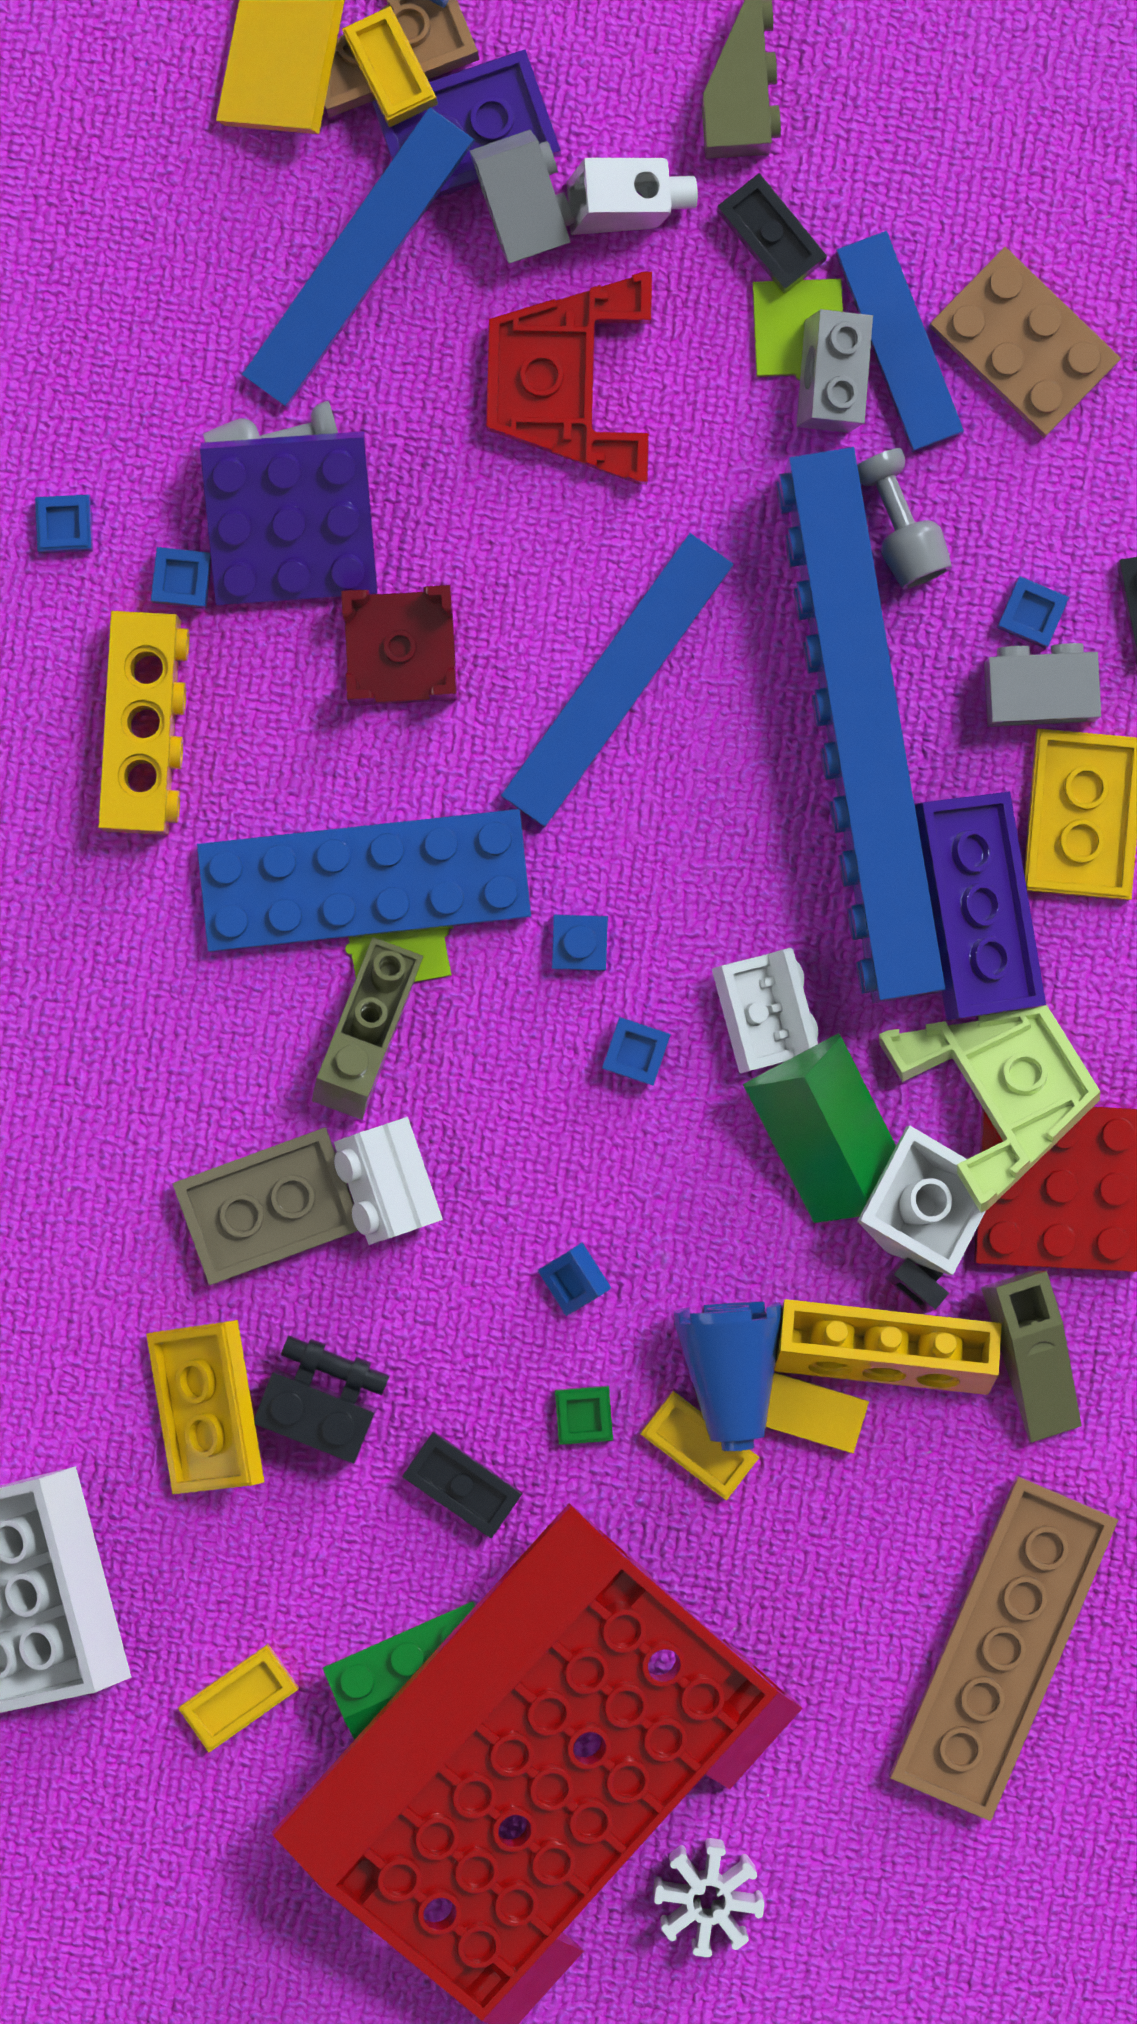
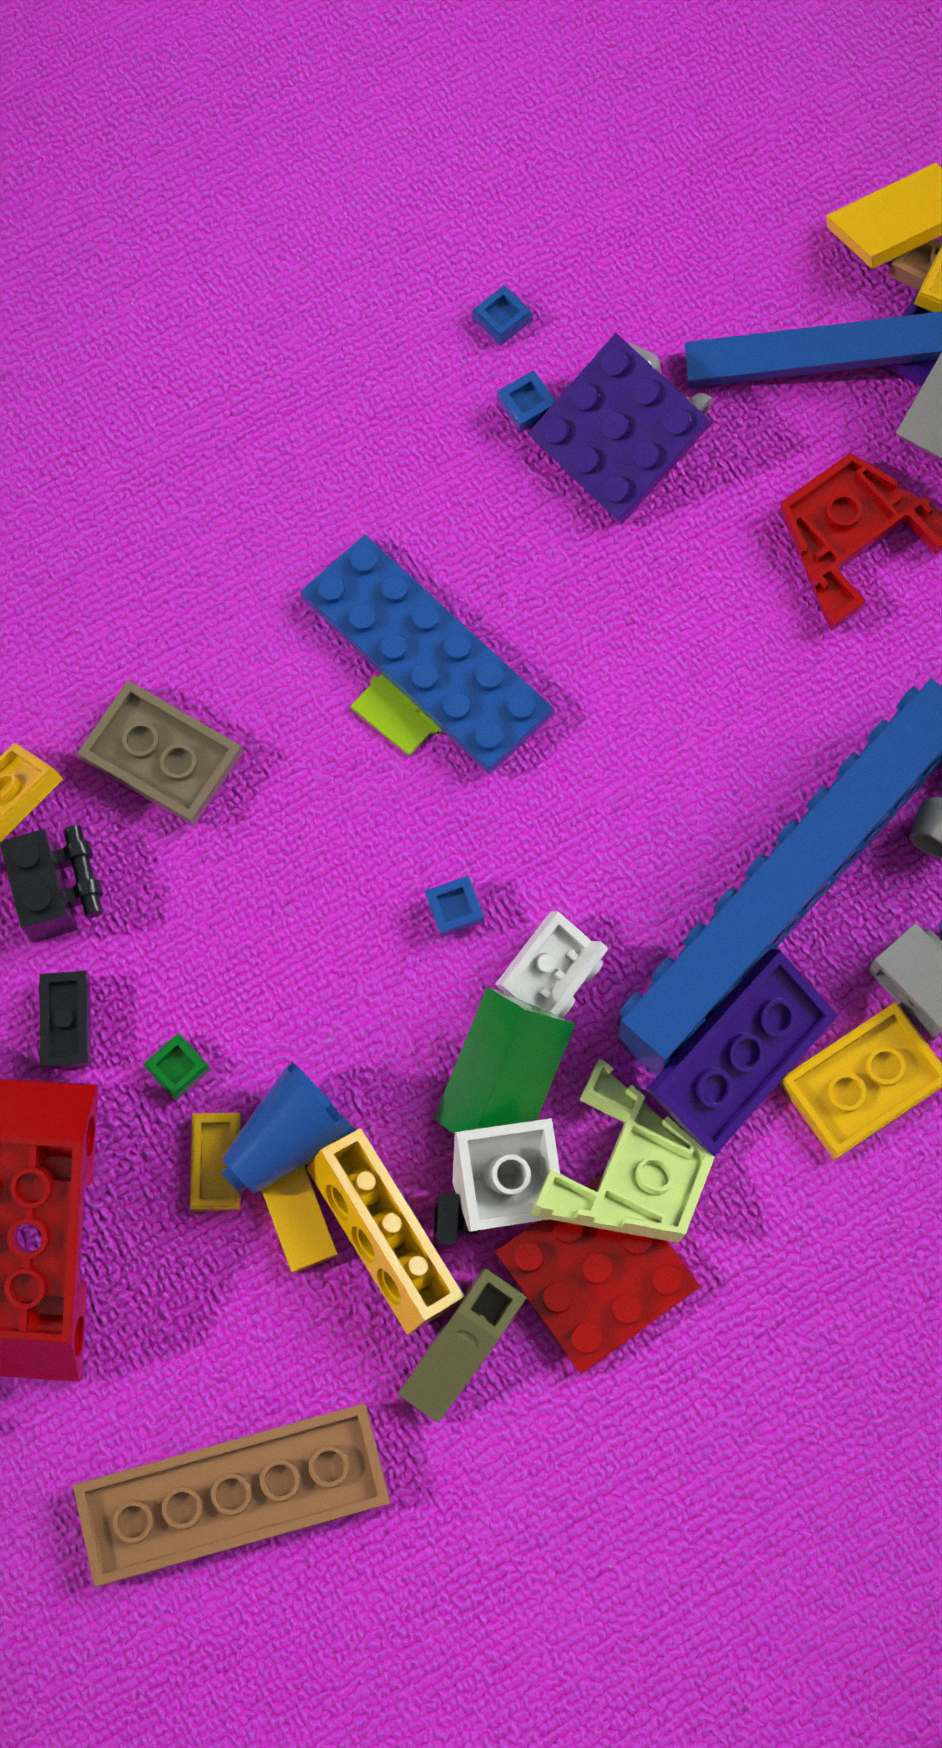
camera: 60 degrees right, 15 degrees down
yellow brick [99,611,190,835] -> none
olive slope [312,937,423,1120] -> none
white brick [334,1117,443,1245] -> none
dark red panel [341,585,458,706] -> none
blue tile [501,533,734,828] -> none
blue plate [537,1242,611,1316] -> none
blue plate [552,915,608,971] -> none

